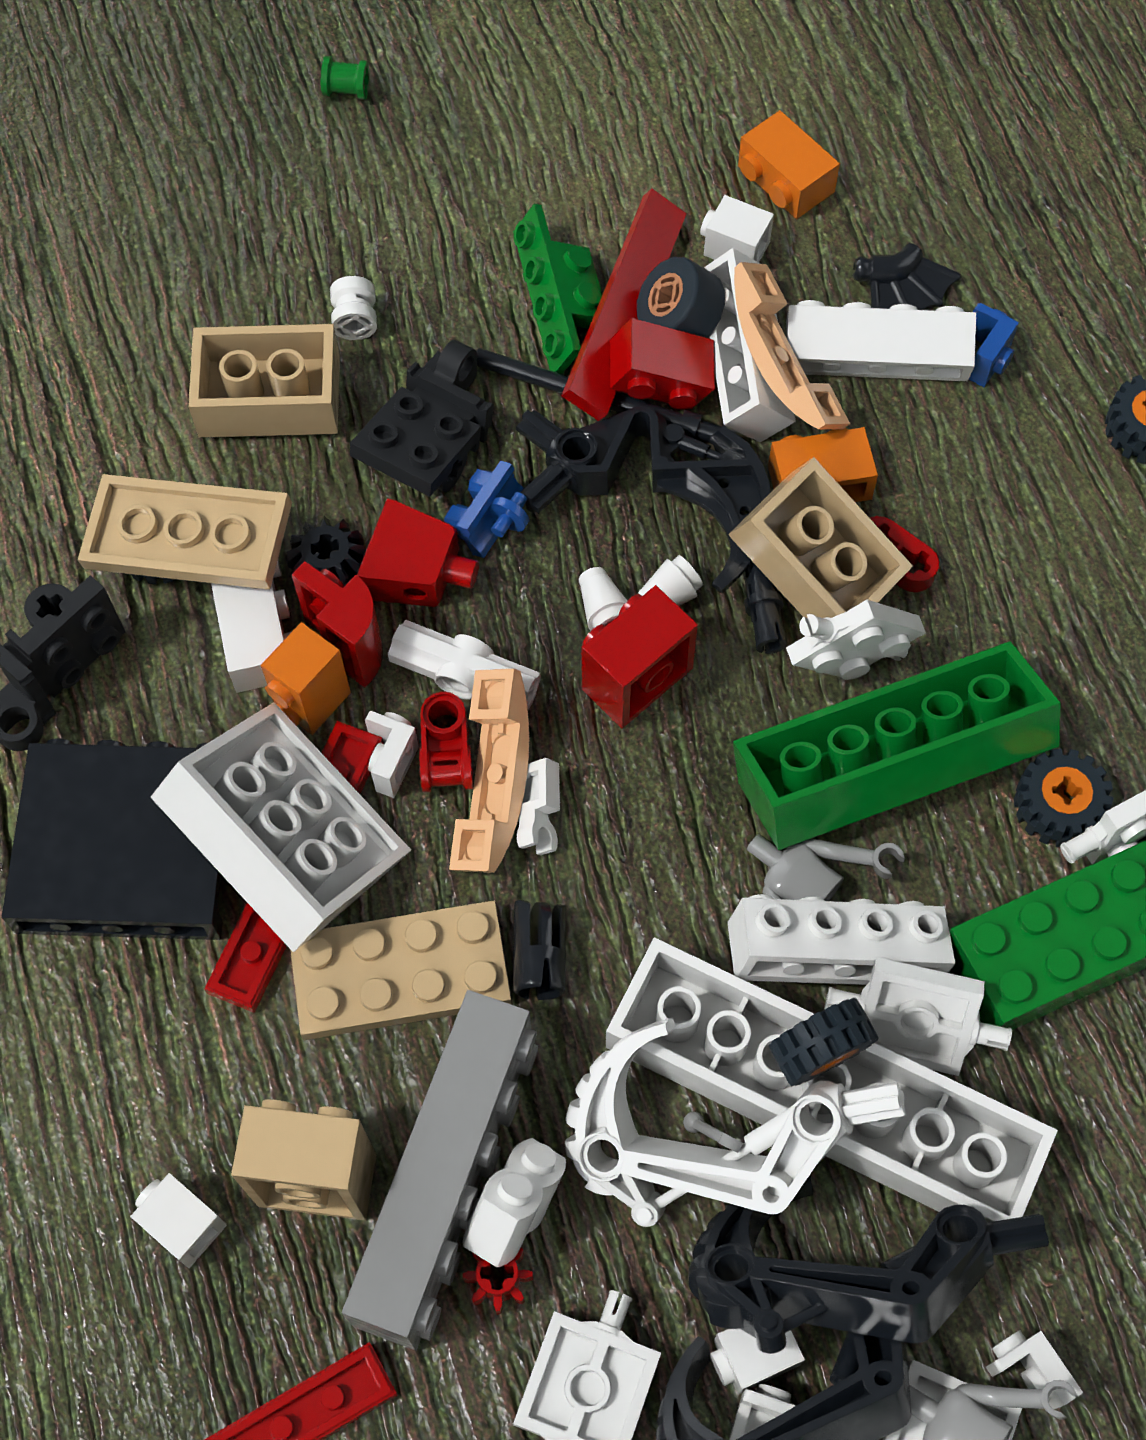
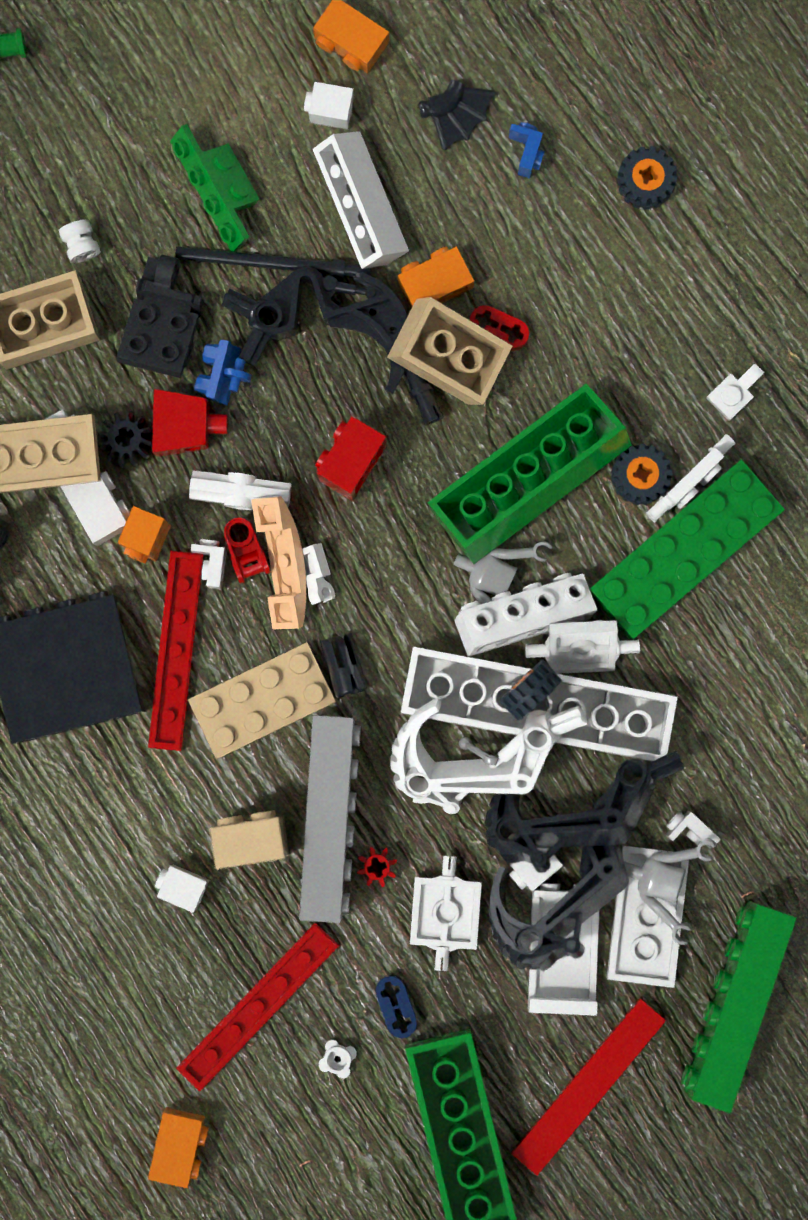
camera: 15 degrees left, 20 degrees up
white slope [151,702,411,952] -> none
red brick [292,561,383,688] -> none
white brick [463,1138,566,1267] -> none
red tile [561,188,687,421] -> none
white cone [579,567,627,631] -> none
red piece [610,318,715,409] -> none
black wheel [637,257,725,338] -> none
white cone [637,555,703,606] -> none
light nougat slope [734,262,850,430] -> none
white brick [786,300,976,381] -> none
white plate [786,600,926,680] -> none

